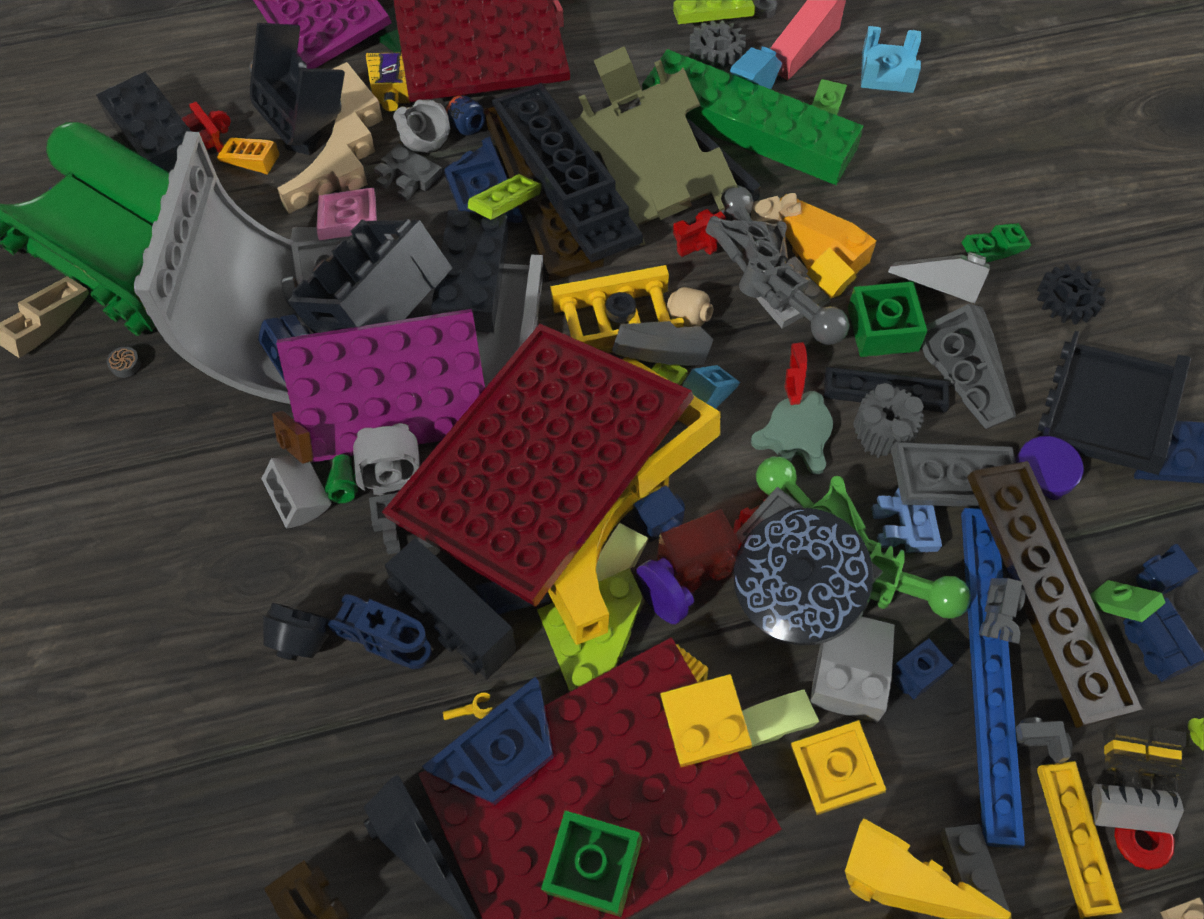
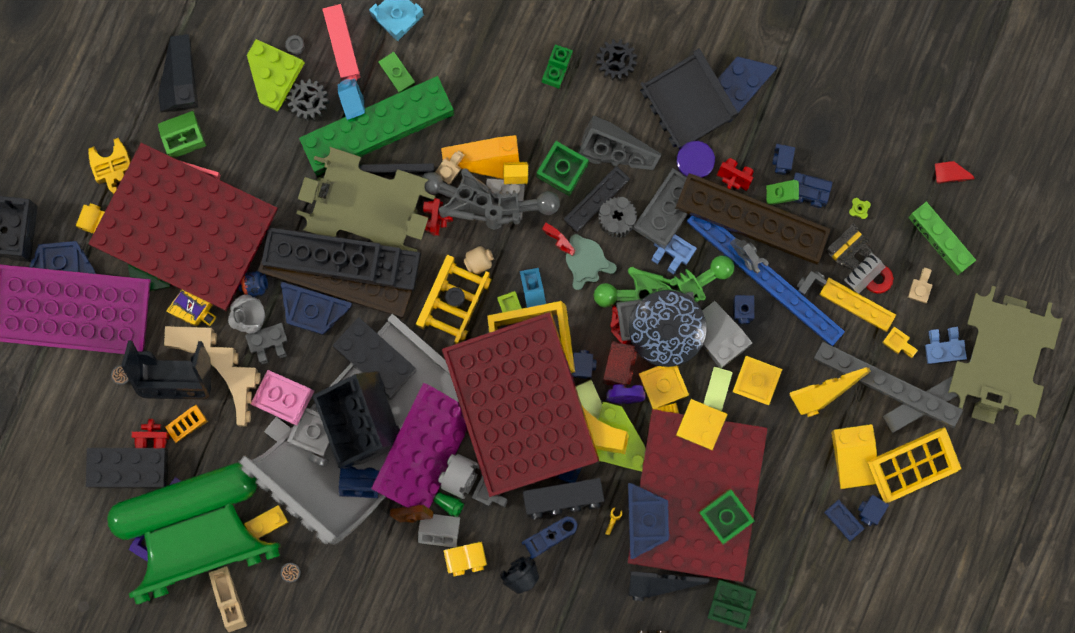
camera: 50 degrees left, 20 degrees up
lime tile [467,174,542,220] -> none
dark grey slope [612,321,714,365] -> none
light grey slope [888,252,990,304] -> none
none -> yellow brick [444,542,487,576]
none -> yellow plate [639,366,689,409]
none -> red hips [717,158,754,191]

